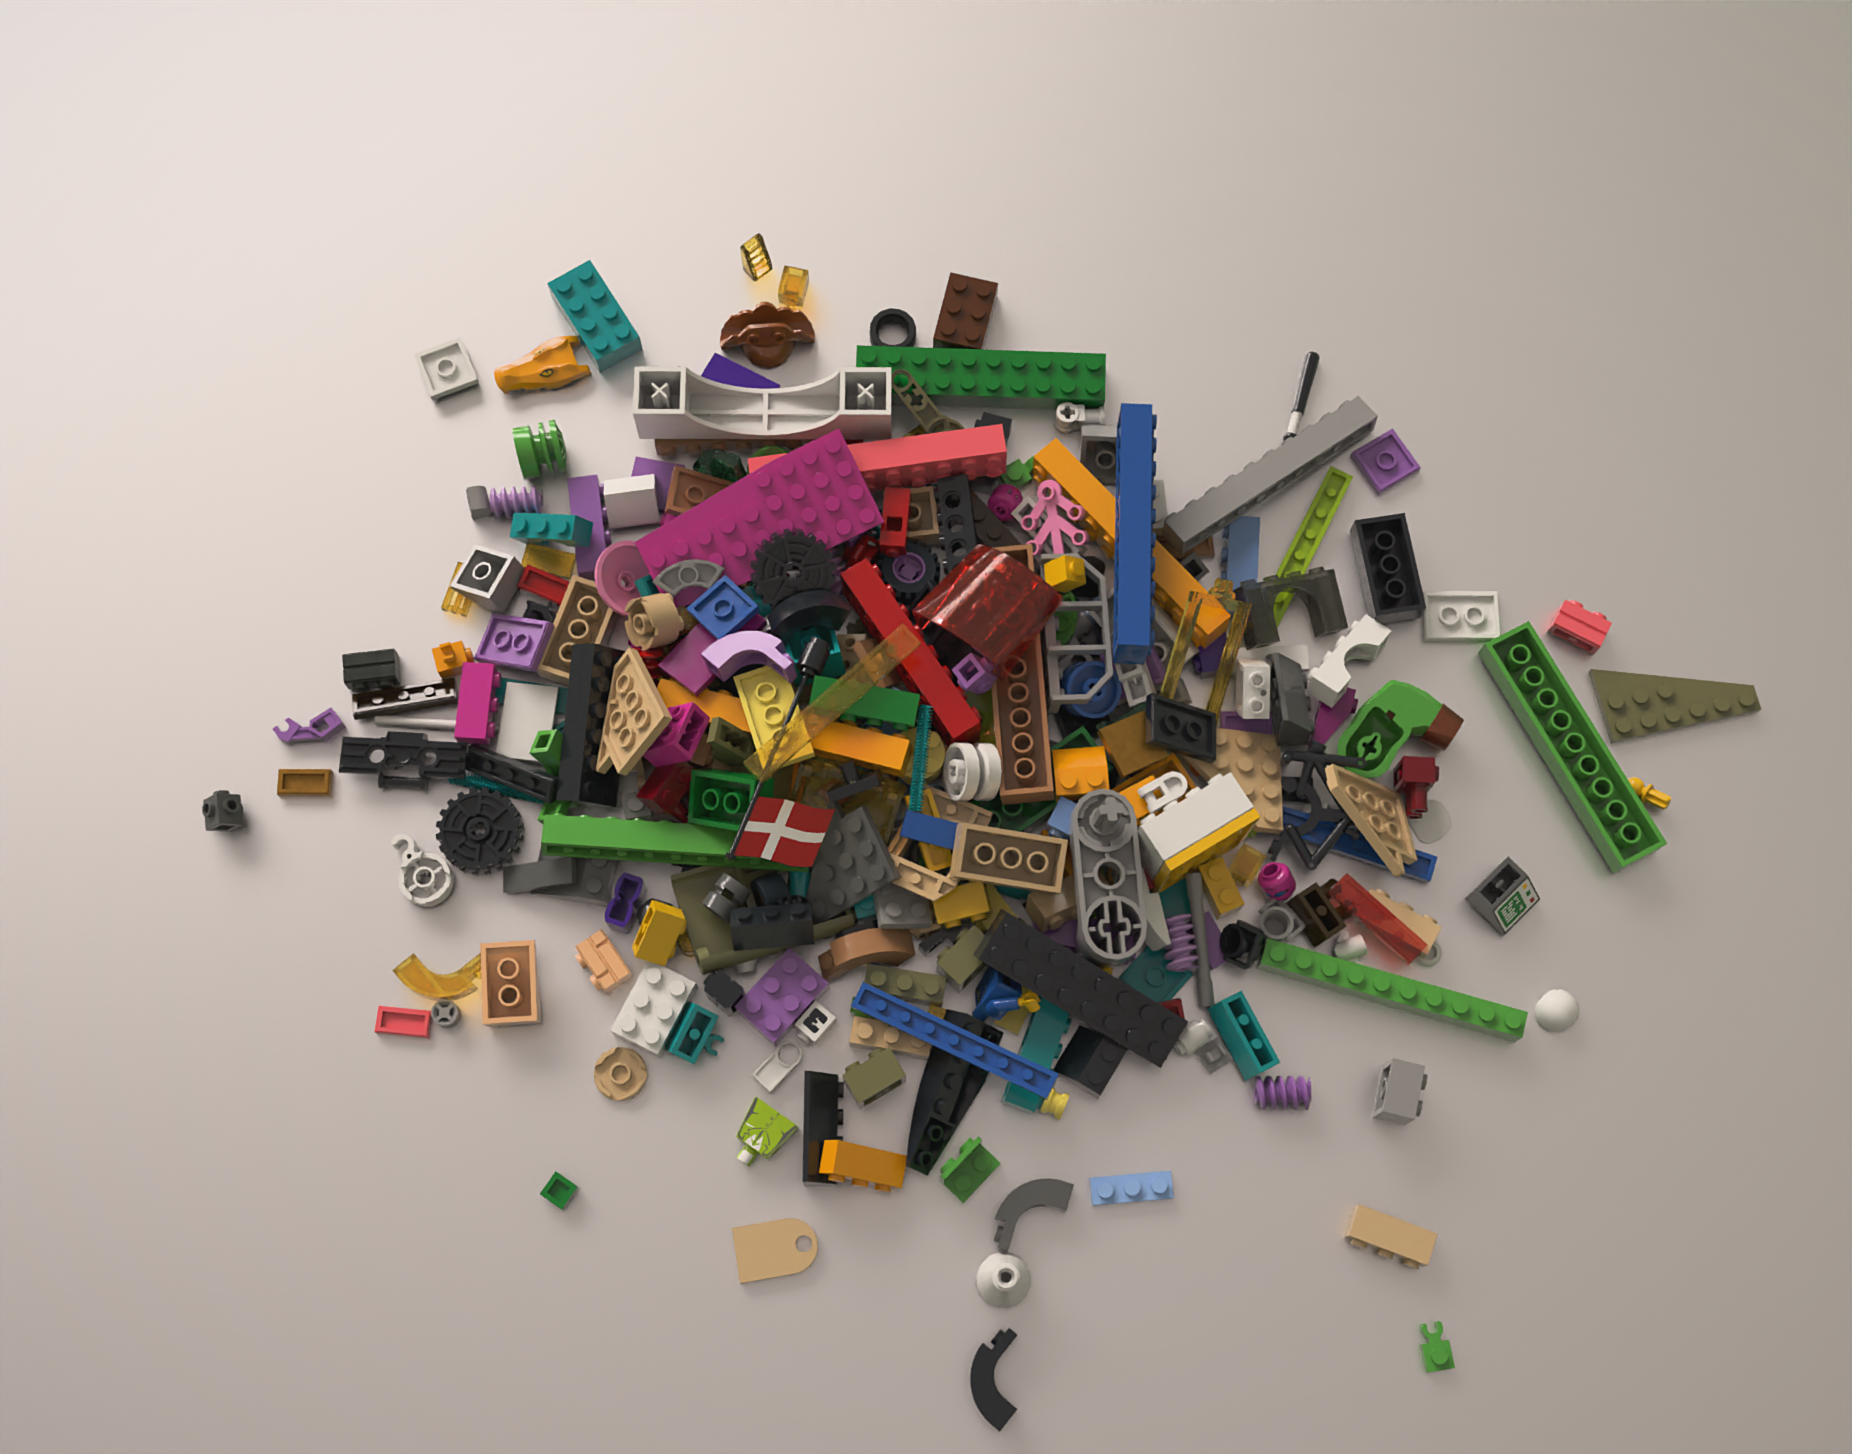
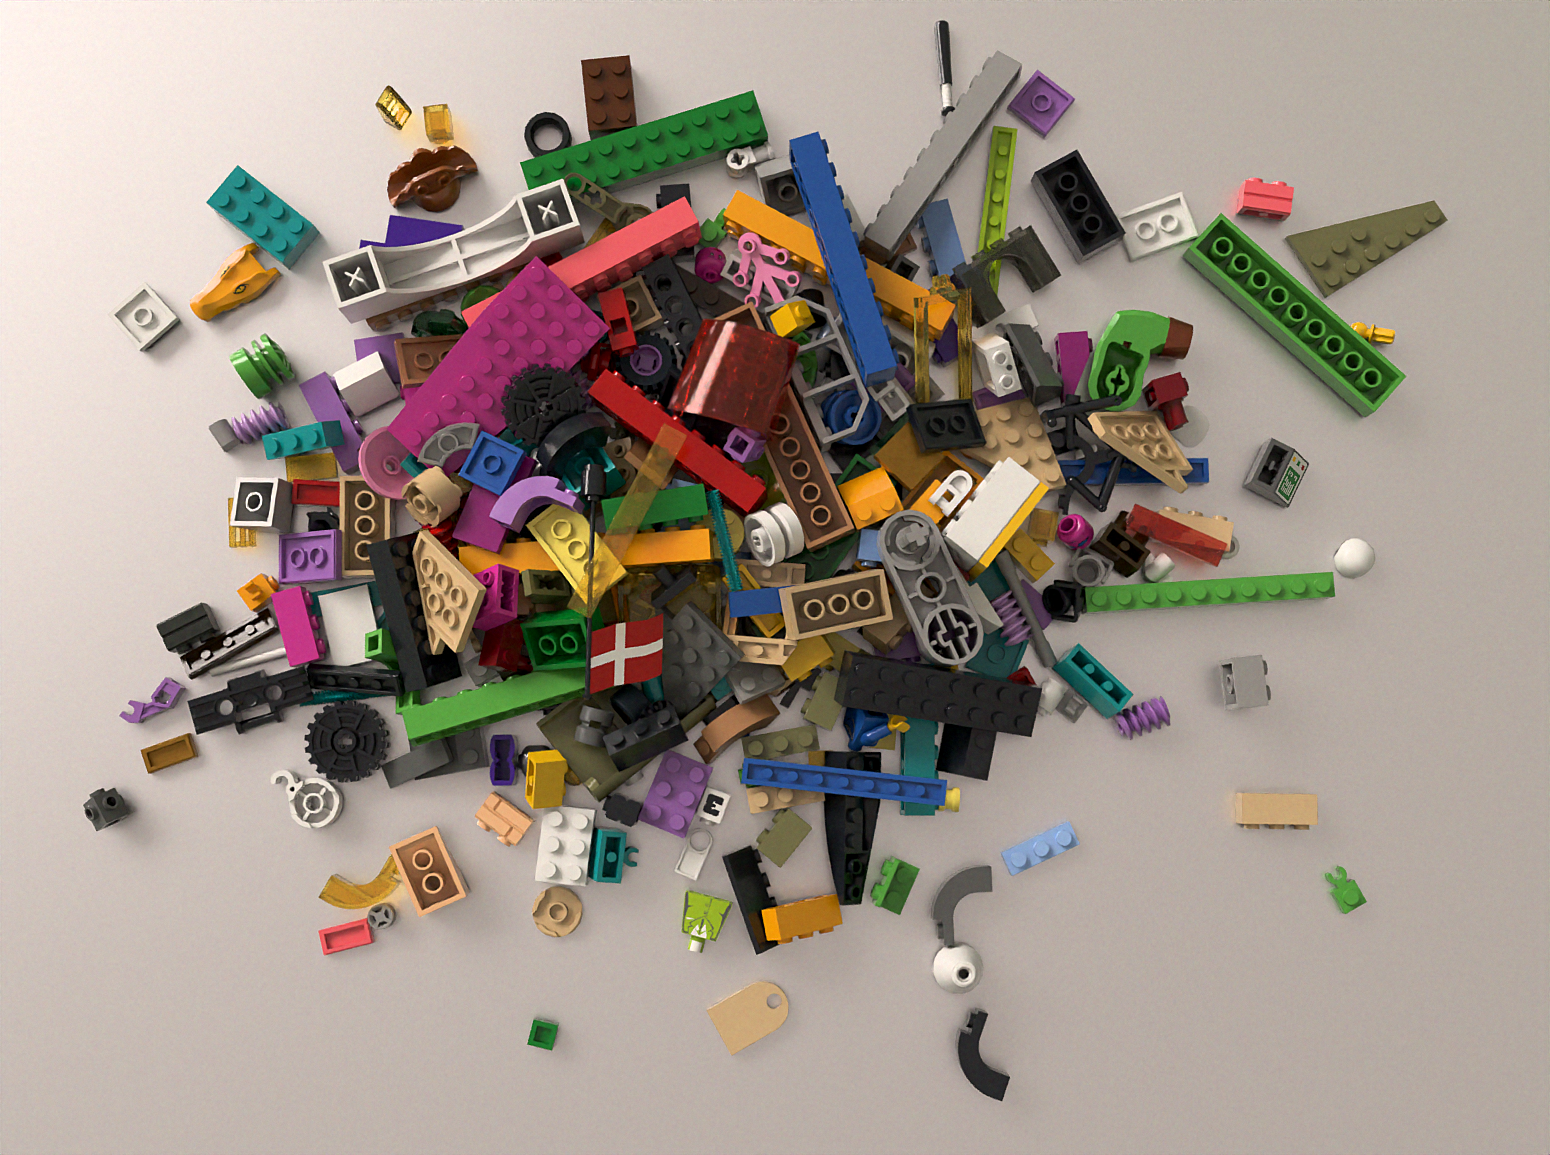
camera: 25 degrees left, 10 degrees up
white arch [1306,614,1392,708] -> none

